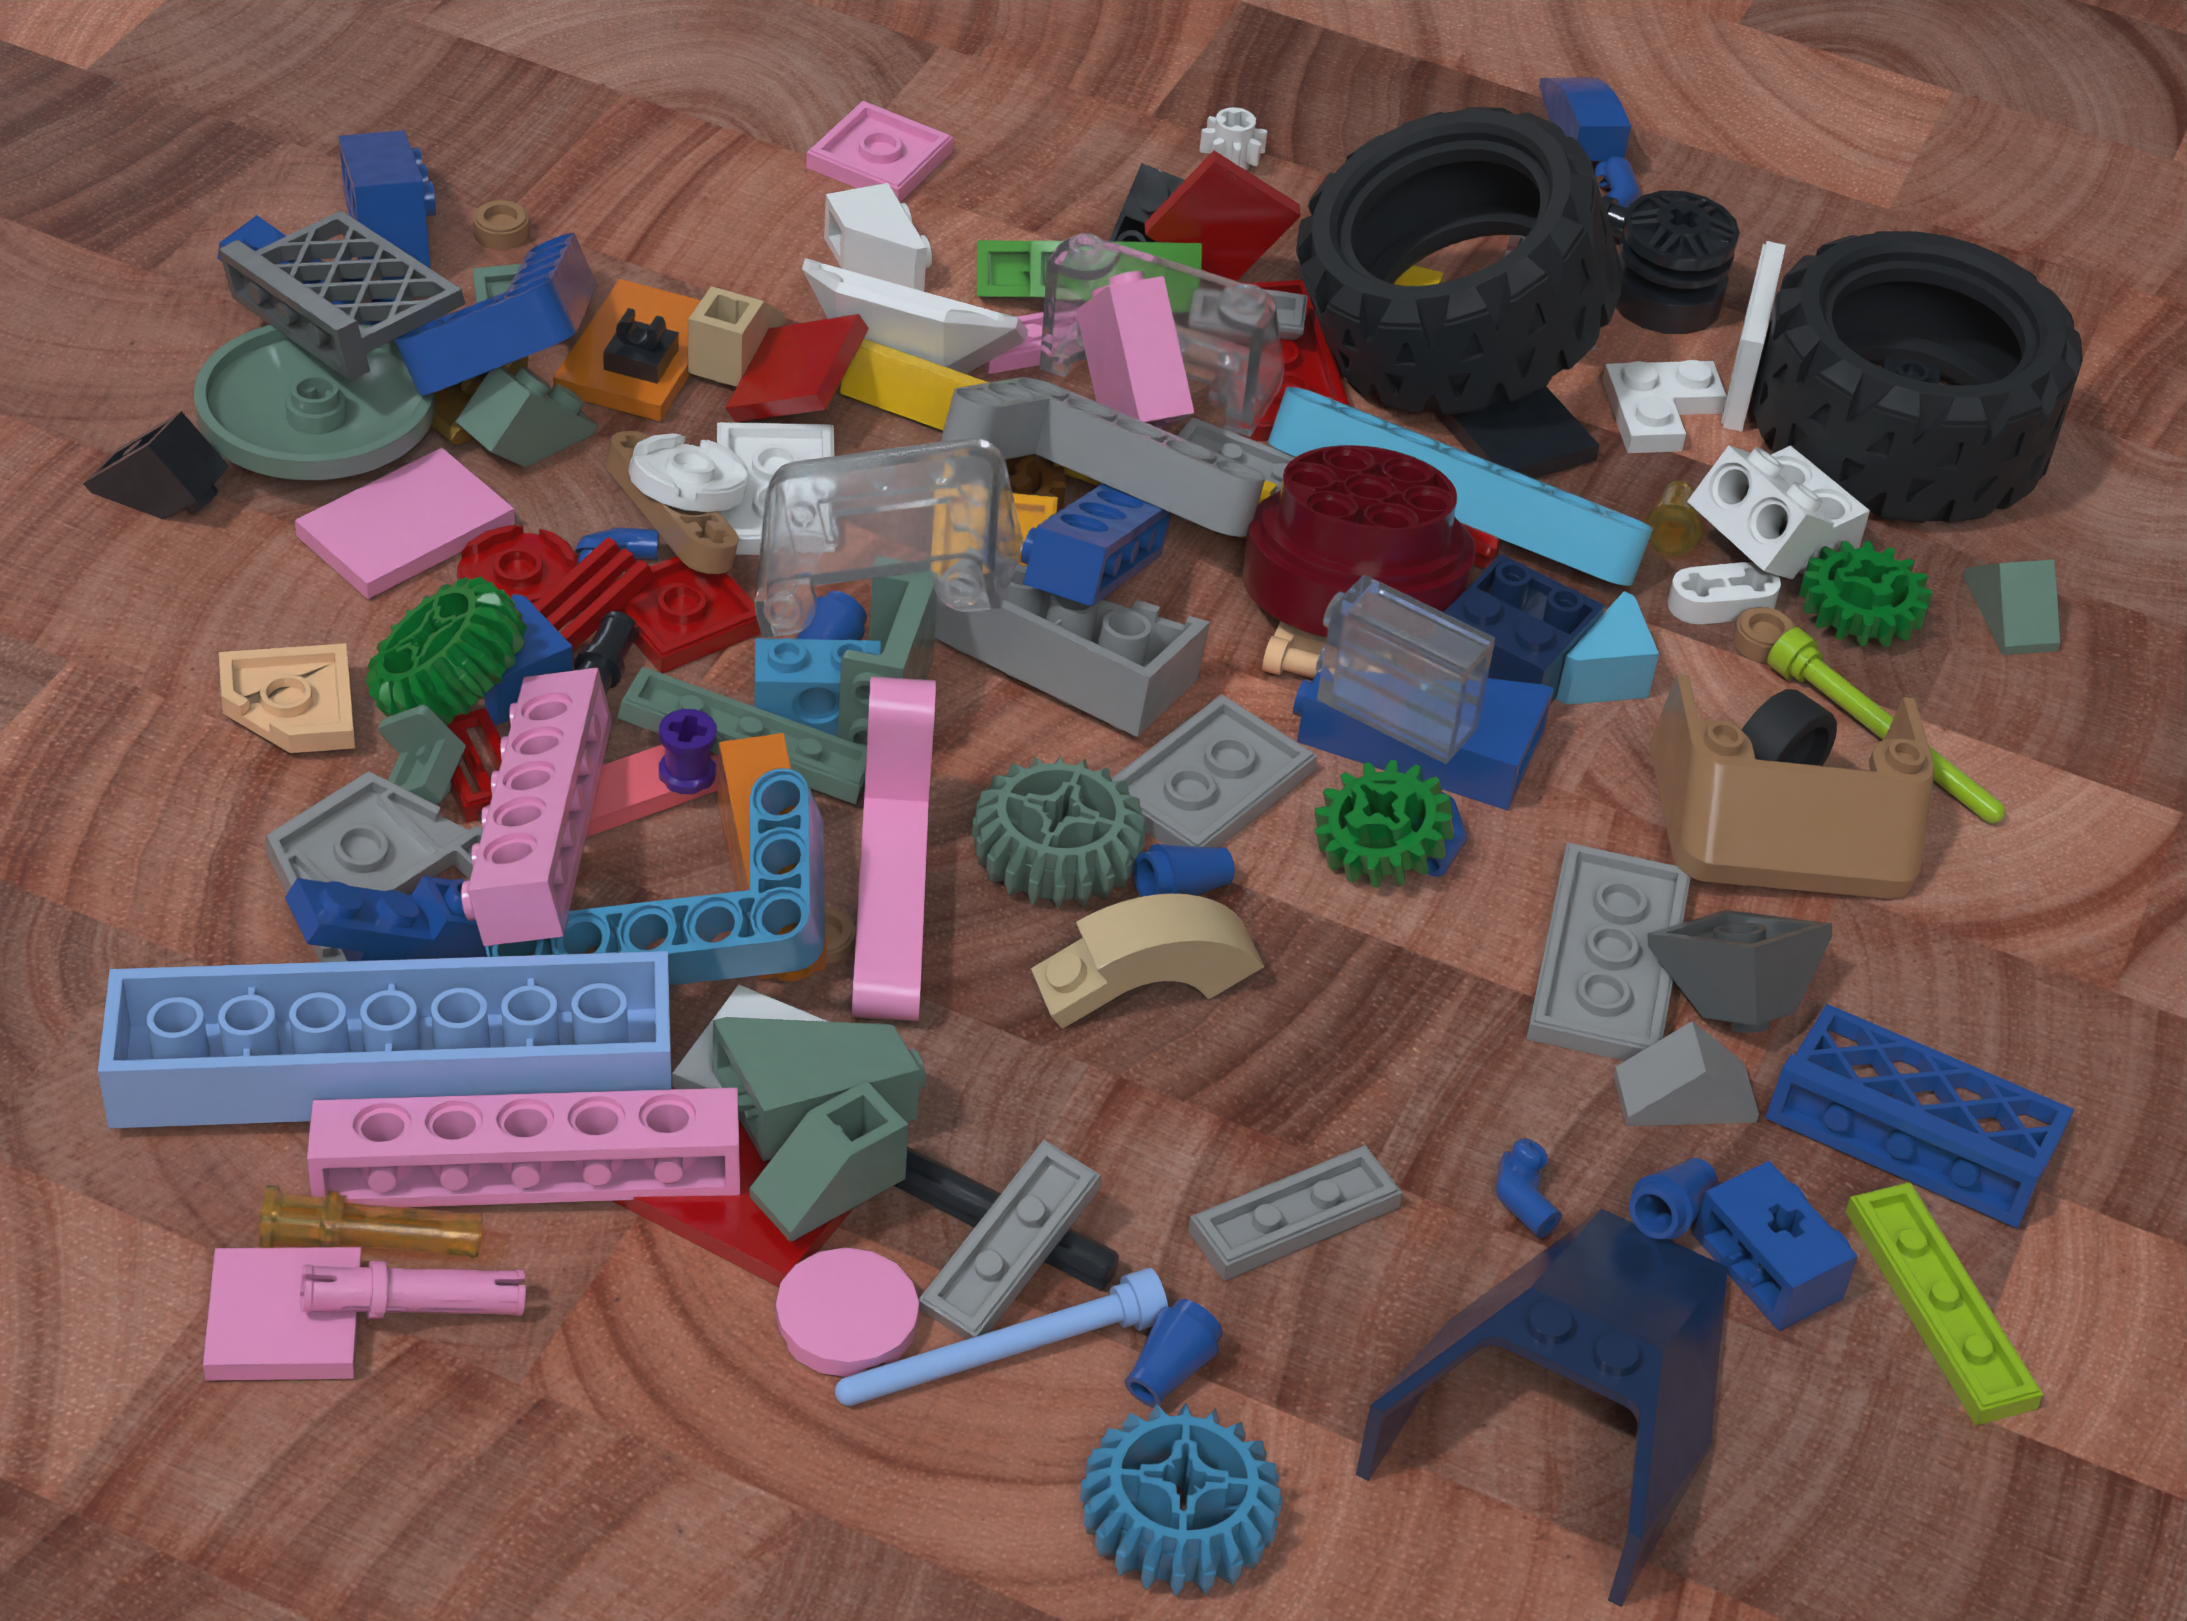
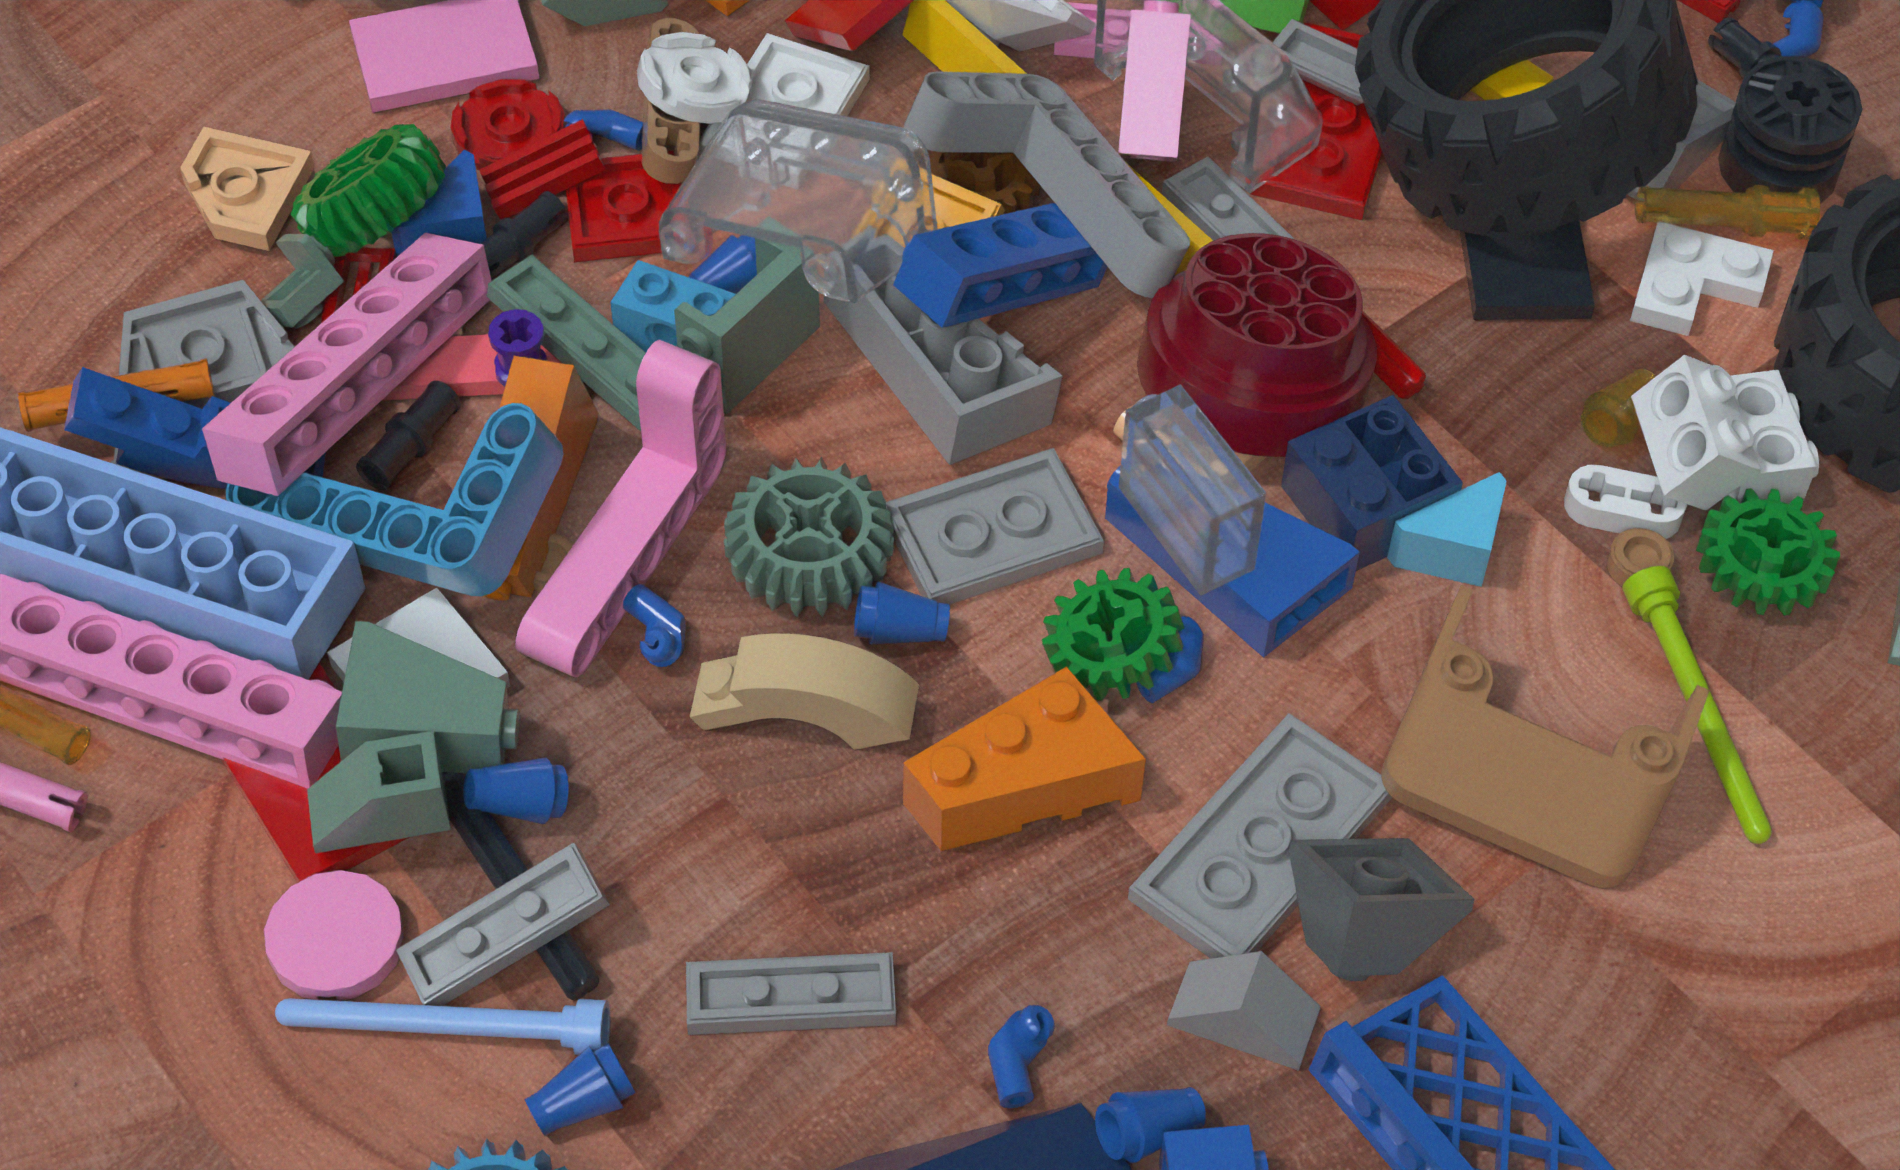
camera: 30 degrees right, 10 degrees up
medium azure beam [1268,387,1653,586] -> none
white tile [1721,241,1786,432] -> none
black tyre [1741,689,1837,766] -> none
none -> orange pin [18,358,215,432]
none -> black pin [356,381,461,490]
none -> blue cone [463,758,569,824]
none -> blue arm [623,584,686,667]
none -> orange wedge [903,667,1146,851]
none -> clear yellow pin [1635,185,1820,240]

